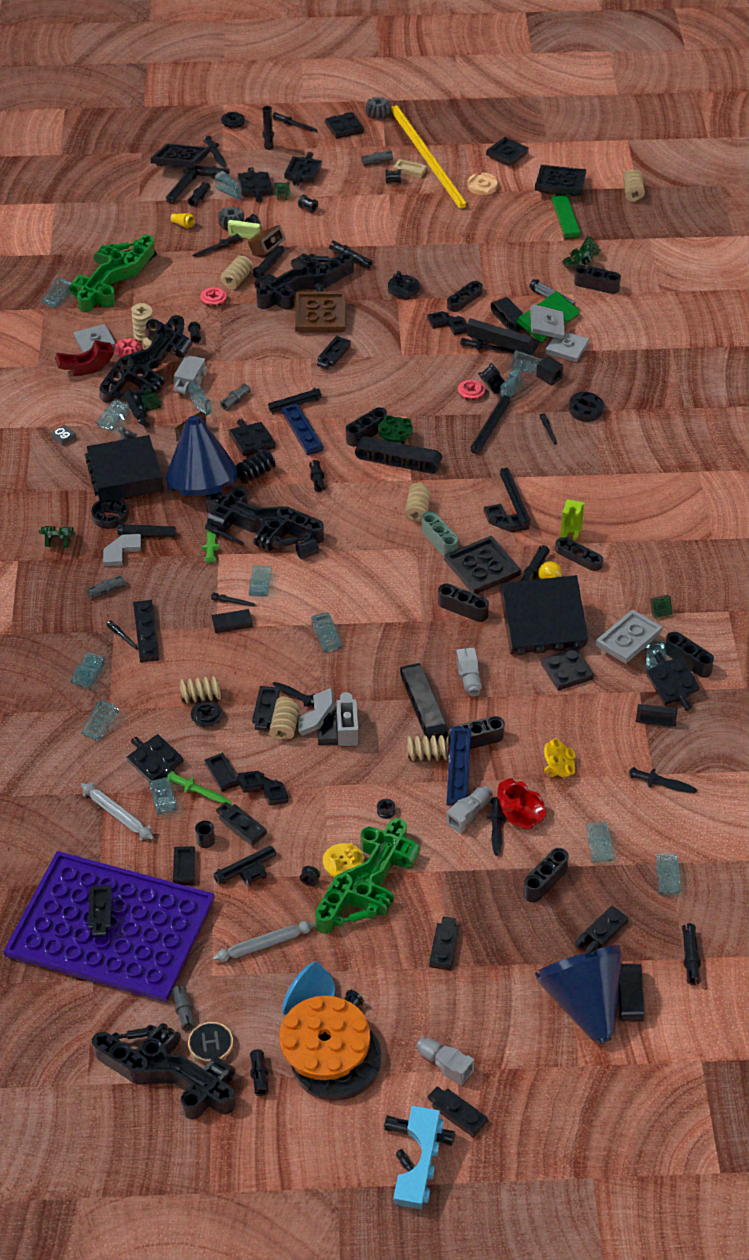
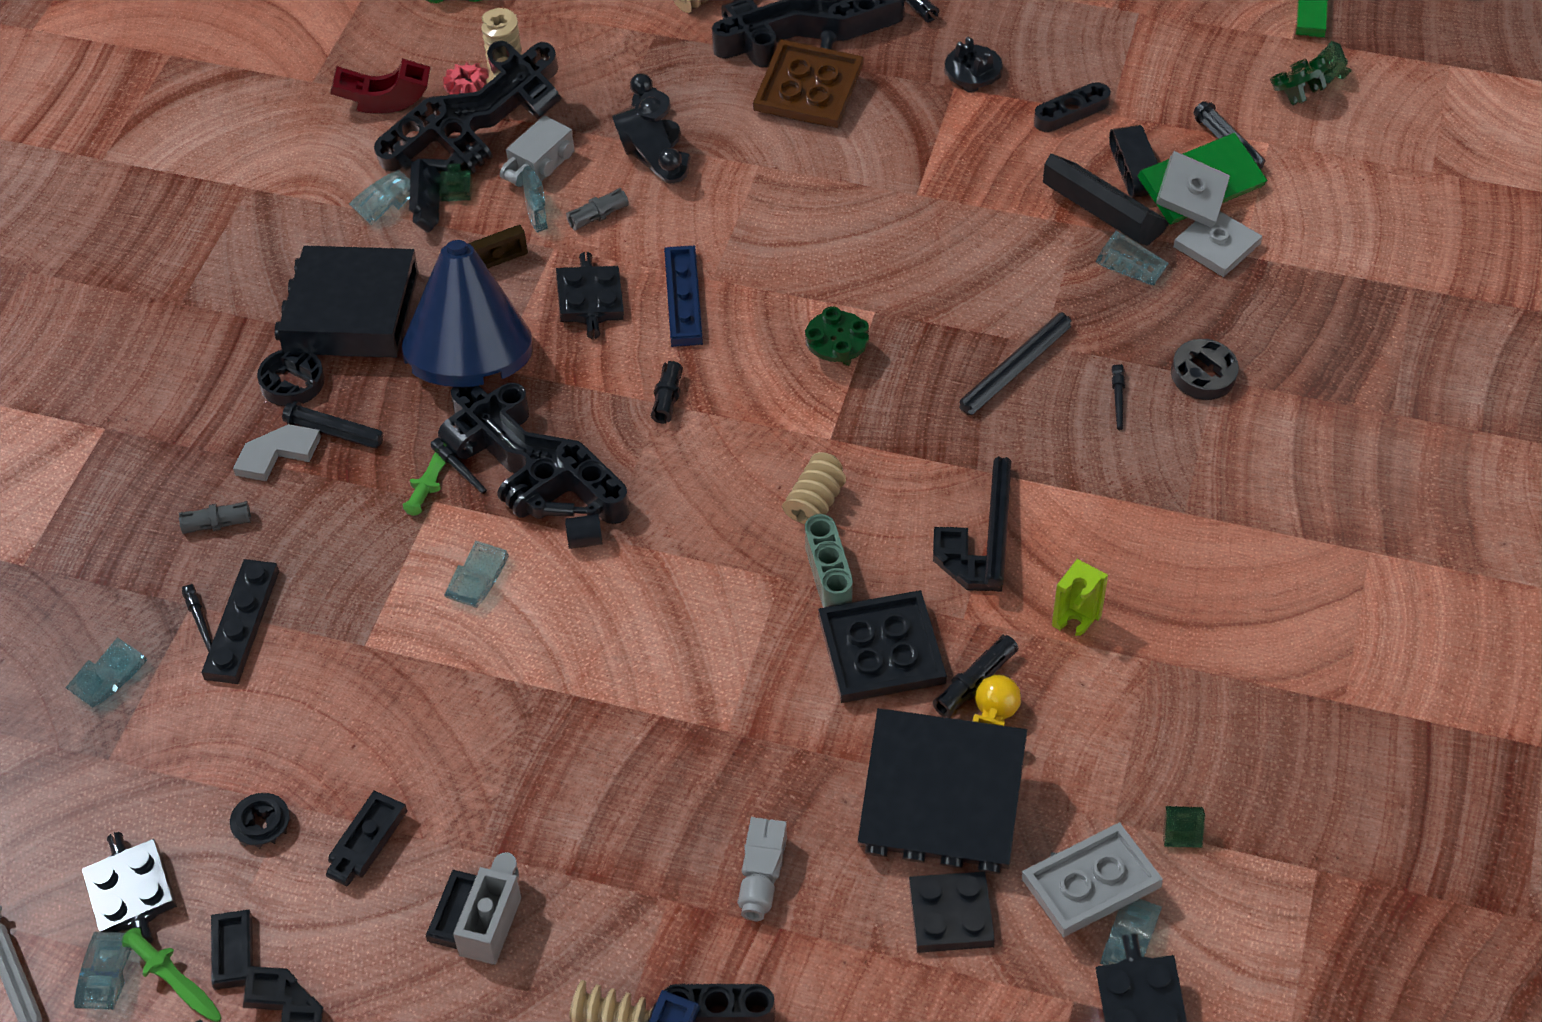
camera: 20 degrees right, 5 degrees up
dark green plate [39,526,75,548] -> none
dark grey tile [51,425,76,446] -> none
light grey plate [73,324,116,353] -> none
clear light blue slope [81,700,119,741] -> none
dark grey plant [115,426,137,440] -> none
tan piece [180,676,221,703] -> none
black pin [188,321,201,343] -> none
coral gear [200,287,226,307] -> none
black piece [211,592,255,606] -> none
black tile [211,609,253,633] -> none
black piece [236,449,276,484] -> none
black axle [268,388,322,413] -> none
tan piece [269,696,300,740] -> none
black sword [272,682,315,707] -> none
light grey tile [297,688,336,736] -> none
clear light blue slope [311,612,342,653] -> none
black hinge [317,336,351,369] -> none
black beam [346,407,387,447] -> none
black beam [354,436,443,474] -> none
black beam [400,663,448,741] -> none
black tile [427,311,468,336] -> none
black beam [438,583,489,622] -> none
coral gear [458,380,485,400] -> none
black sword [460,338,516,353] -> none
black piece [478,363,506,394] -> none
clear light blue slope [500,367,522,398] -> none
black panel [536,356,564,386] -> none
black beam [555,537,603,571] -> none
black beam [574,265,621,294] -> none
black beam [664,632,714,678] -> none
none -> black piece [612,73,690,184]

